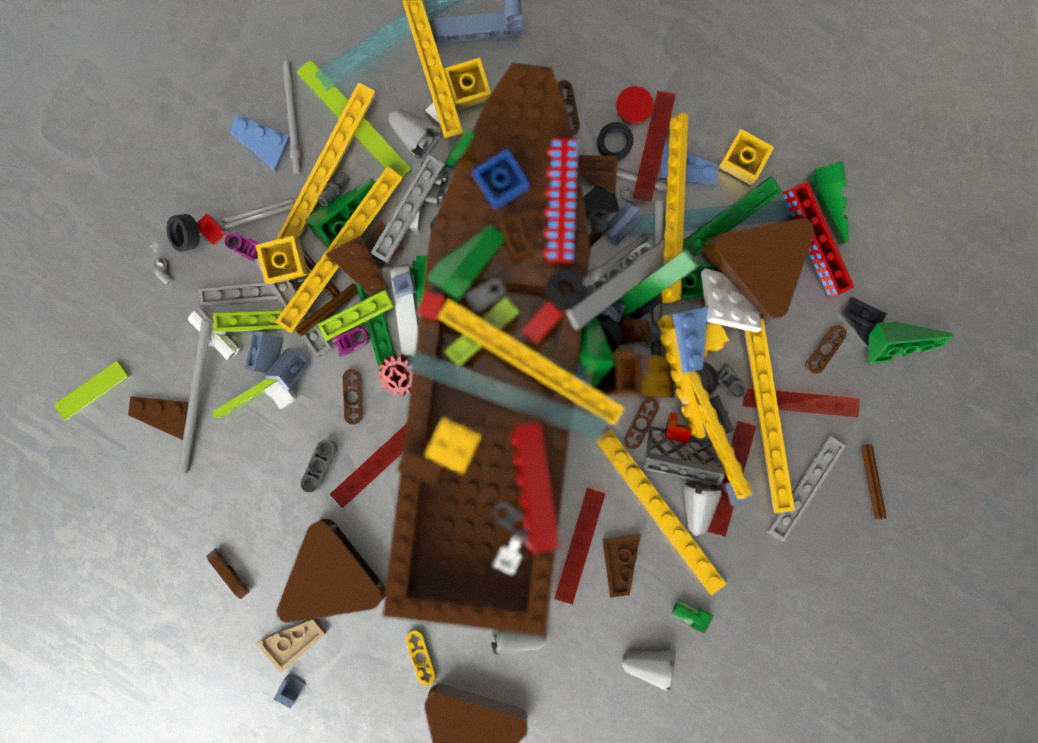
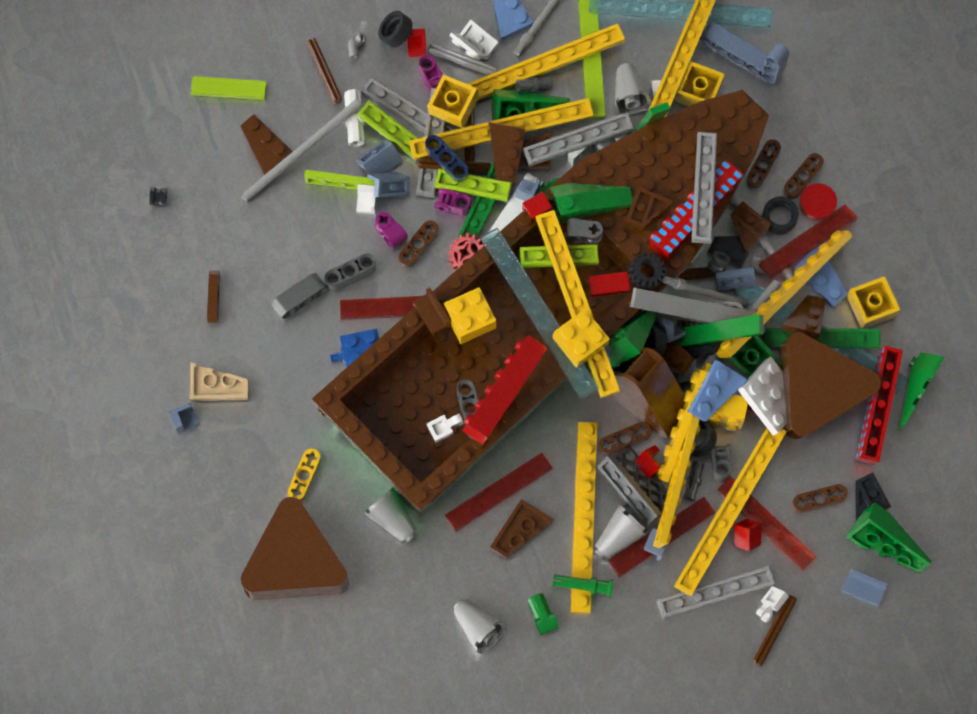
camera: 35 degrees right, 15 degrees down
reddish brown brick [276,519,386,623] -> none
blue brick [472,150,529,211] -> none
none -> black wheel [149,187,167,206]
none -> dark grey beam [271,273,328,319]
none -> reddish brown axle [307,38,342,104]
none -> blue plate [330,328,379,367]
none -> magenta piece [375,212,408,249]
none -> dark blue beam [425,135,468,182]
none -> white bracket [450,20,500,60]
none -> yellow brick [552,309,610,368]
none -> green pin [552,574,613,597]
none -> light grey tile [691,132,717,244]
none -> red panel [734,518,762,551]
none -> white plate [756,586,789,623]
none -> reddish brown wing [781,295,826,339]
none -> reddish brown beam [783,153,824,199]
none -> sand blue panel [841,569,888,607]

